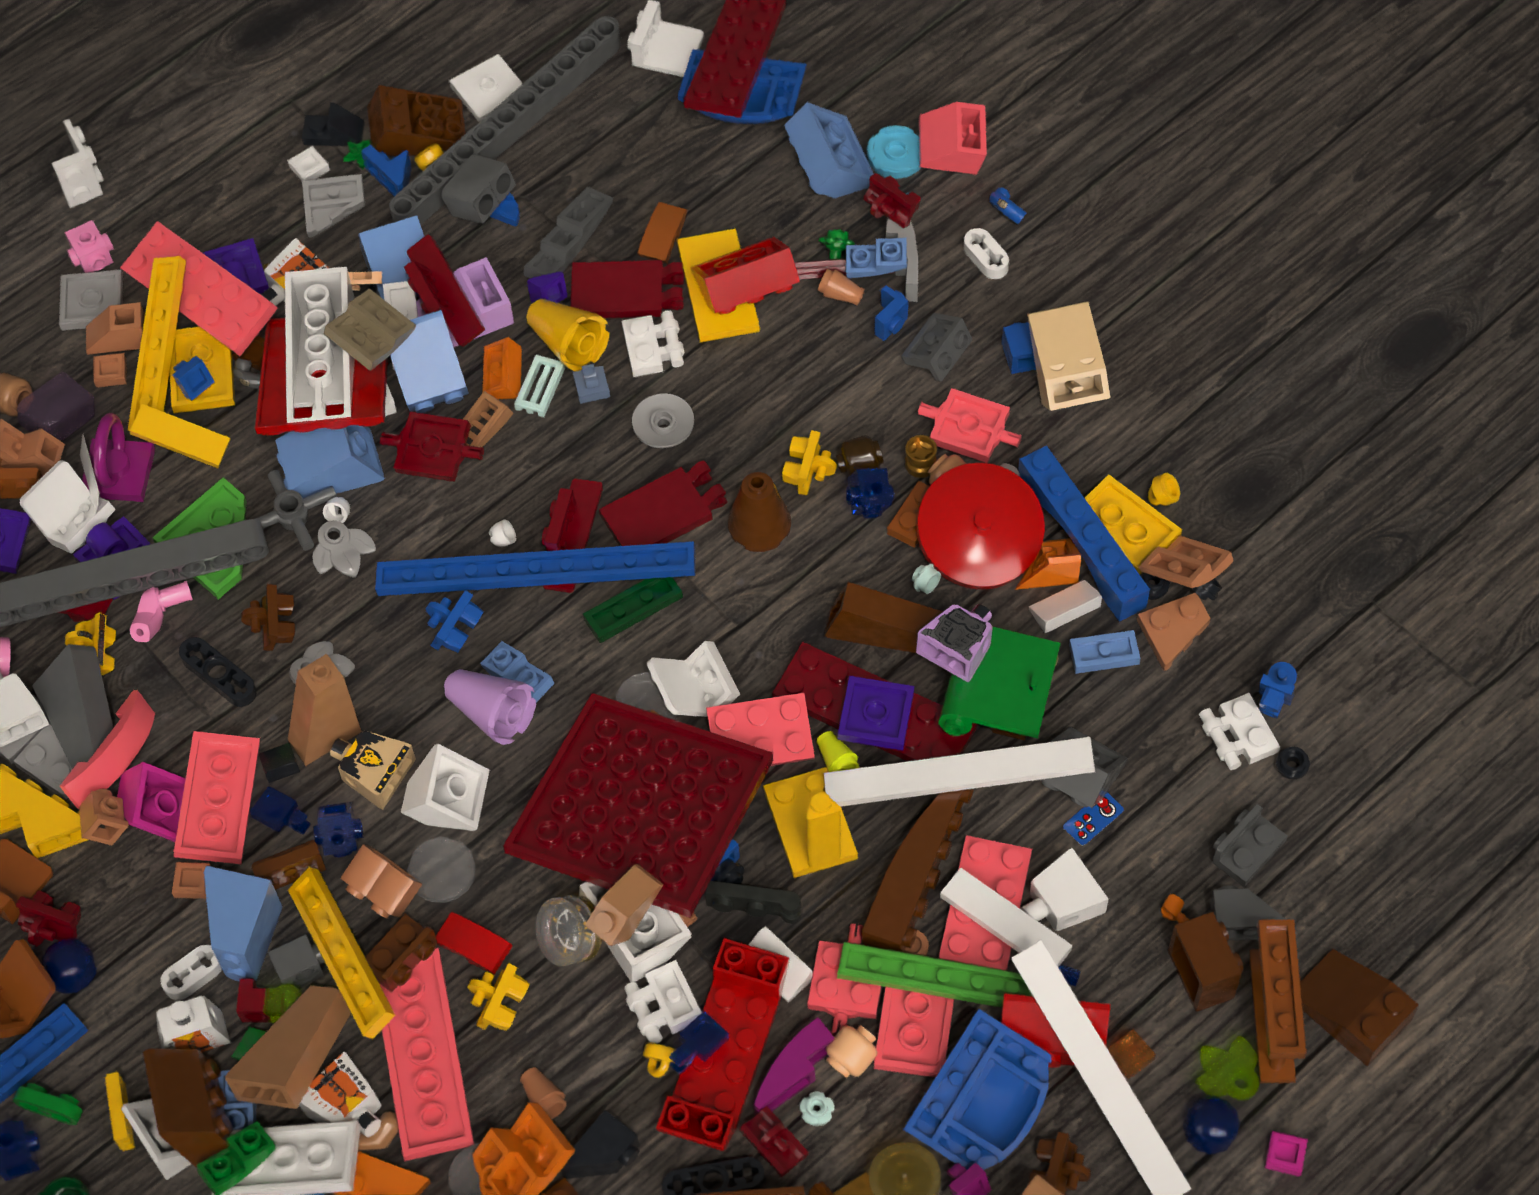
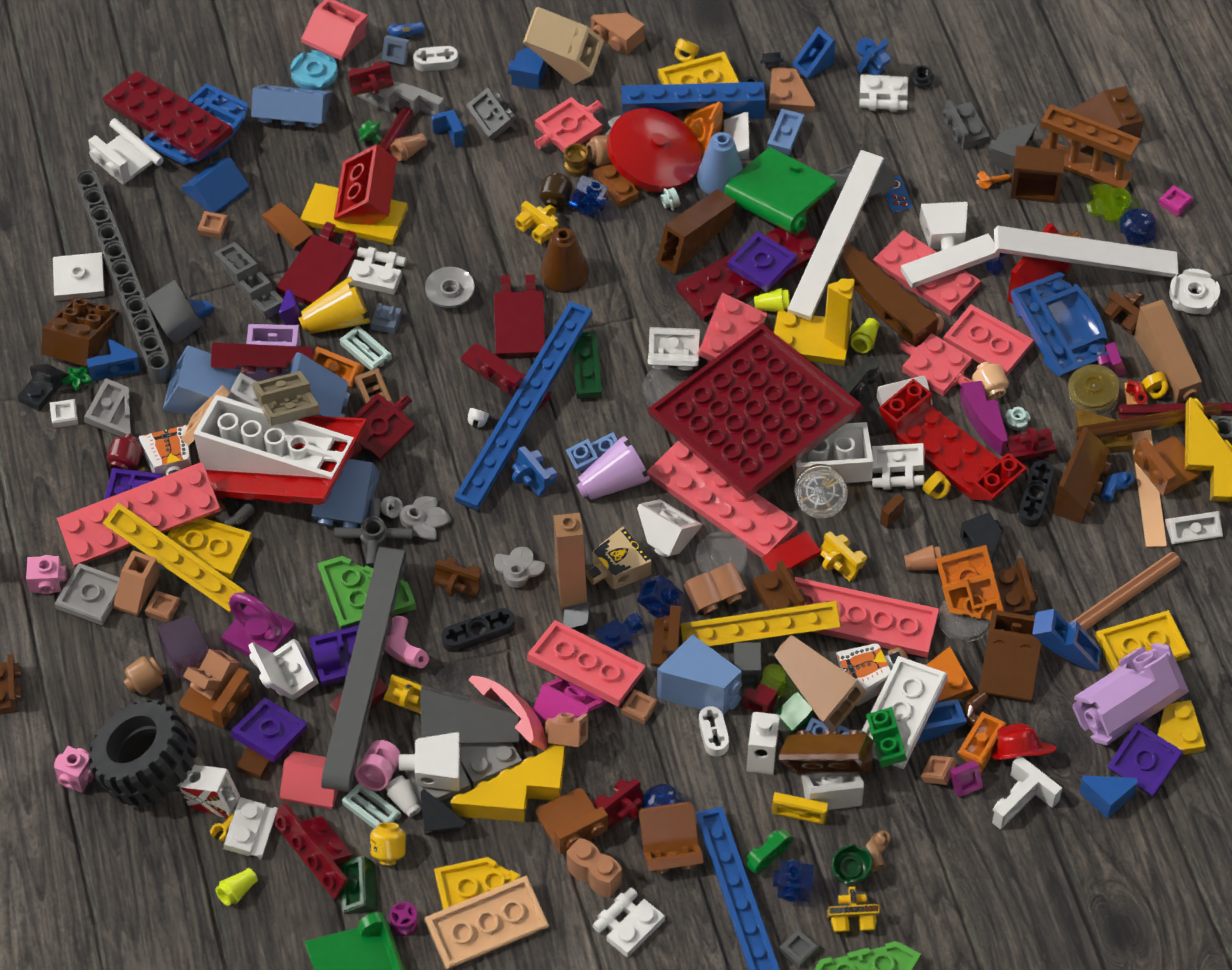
camera: 65 degrees left, 5 degrees down
white sticker [80,435,100,514] -> none
yellow tile [130,404,230,468] -> none
blue tile [172,356,215,401] -> none
yellow tile [414,143,444,171] -> none
medium nougat slope [585,864,663,946] -> none
clear blue plate [669,1011,729,1075] -> none
bright green tile [837,942,1033,1008] -> none
medium blue slope [846,238,907,278] -> none
torso [916,604,993,682] -> none
nougat slope [1139,536,1234,588] -> none
none -> dark red head [106,434,143,470]
none -> white bar [110,119,164,166]
none -> blue slope [181,157,250,213]
none -> nougat tile [197,211,228,239]
none -> sand blue tile [382,35,409,65]
none -> nougat slope [591,13,645,56]
none -> coral plate [647,441,798,558]
none -> medium blue cone [697,132,743,195]
none -> blue slope [792,26,836,79]
none -> neon yellow cone [851,318,880,353]
none -> reddish brown tile [880,494,905,529]

